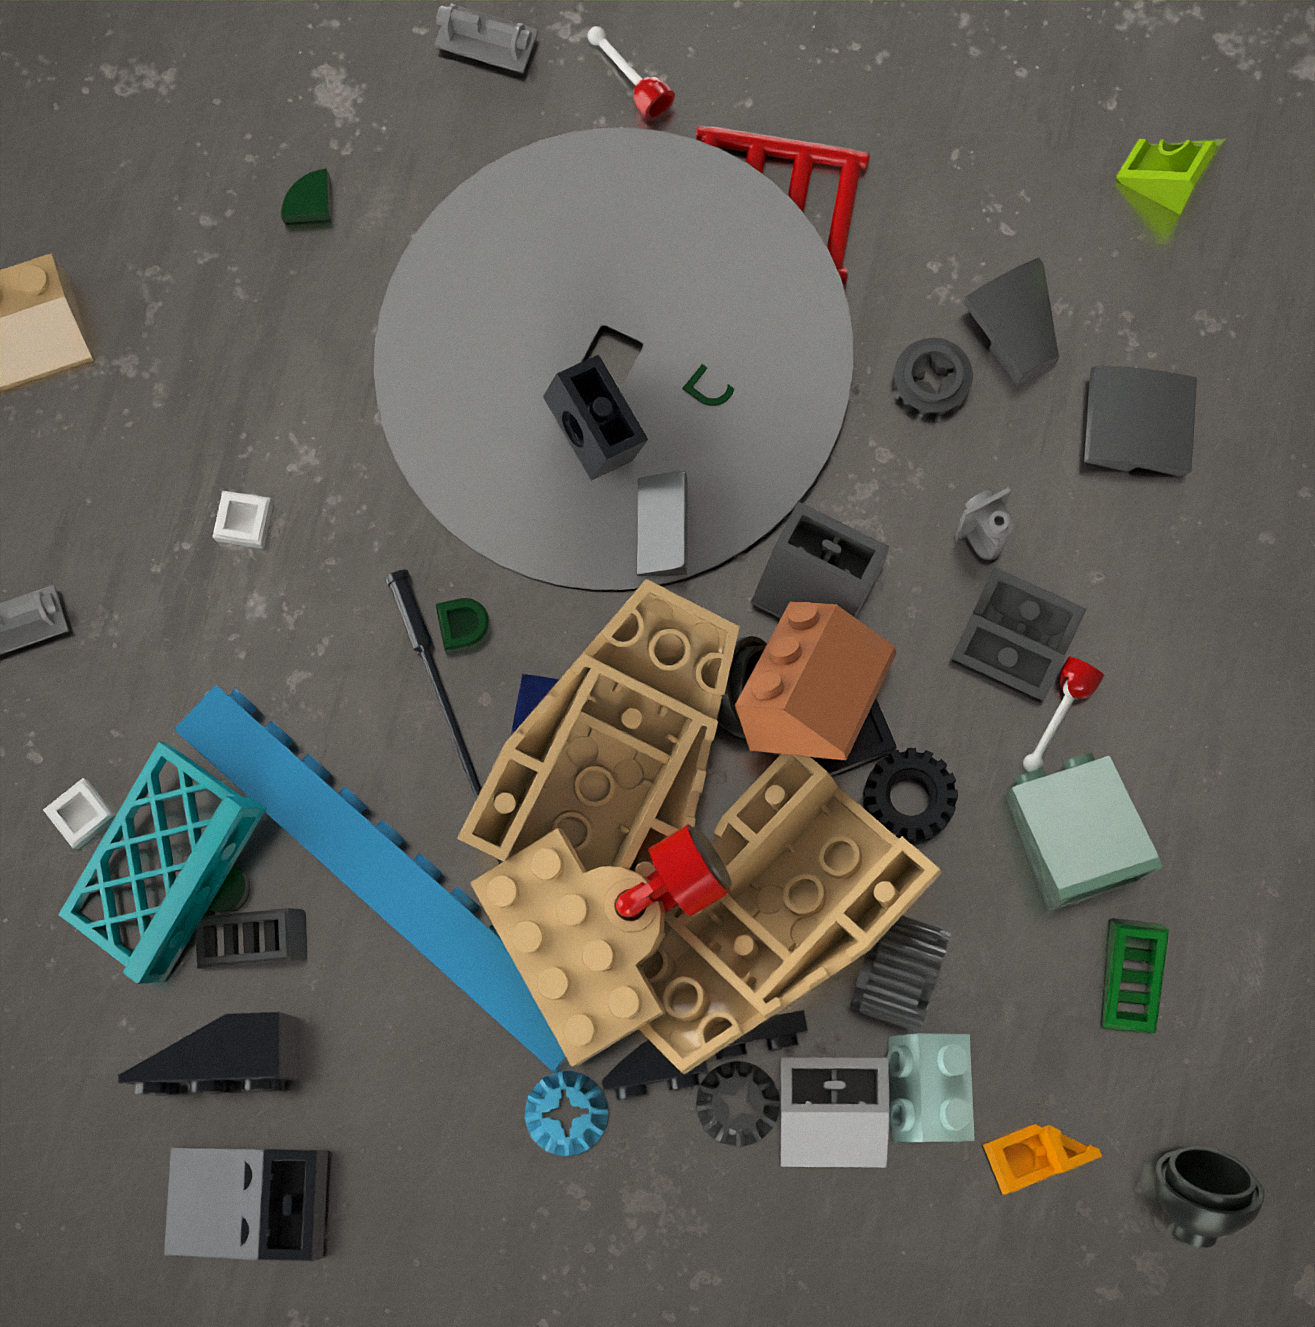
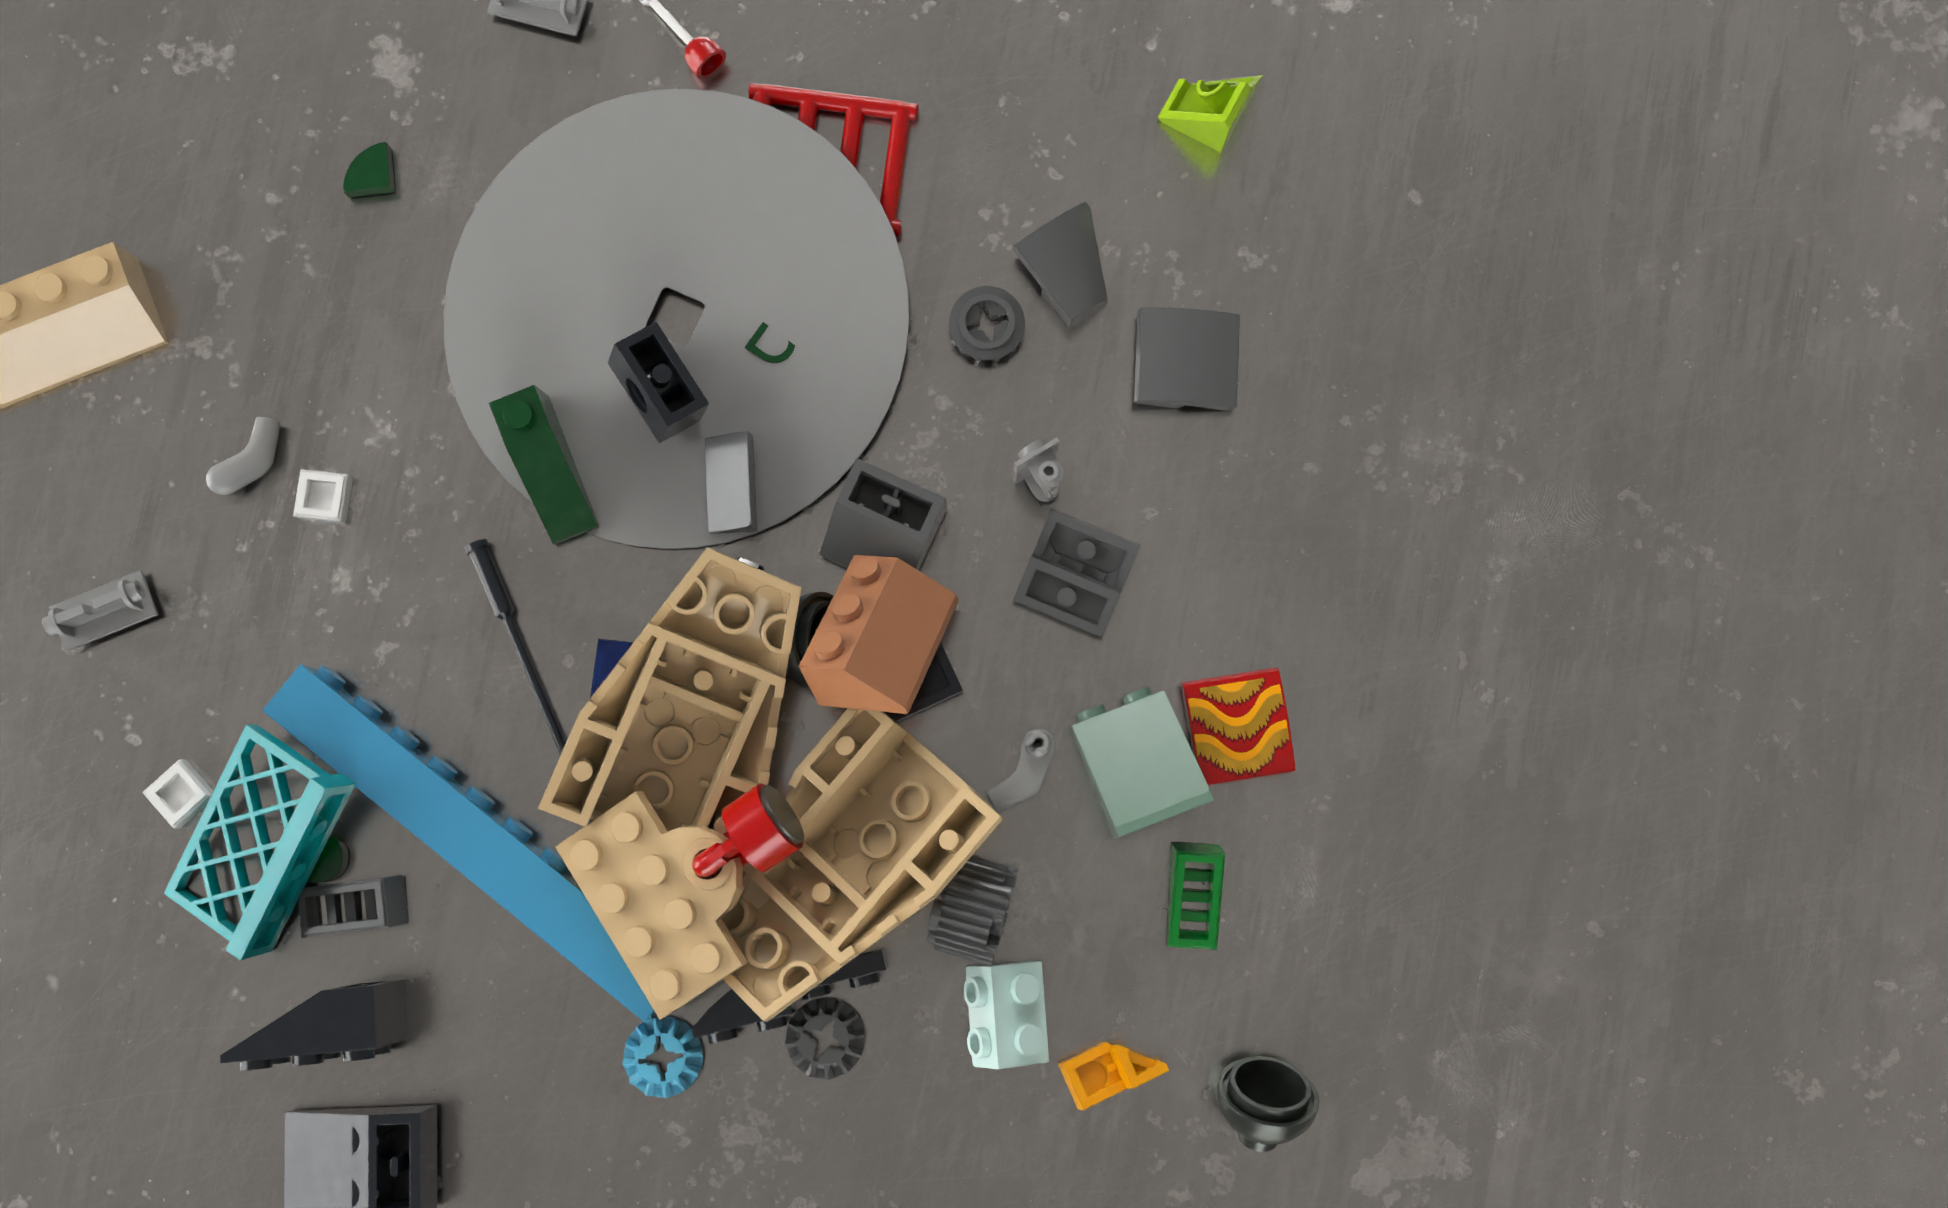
camera: 10 degrees left, 5 degrees up
dark green tile [435,598,491,655] -> none
light grey slope [780,1057,889,1168] -> none
black tyre [863,748,958,845] -> none
hinge [1023,656,1105,772] -> none
none -> light grey arm [206,417,280,495]
none -> dark green slope [489,385,599,545]
none -> light grey arm [986,729,1055,812]
none -> slope [1181,667,1296,785]

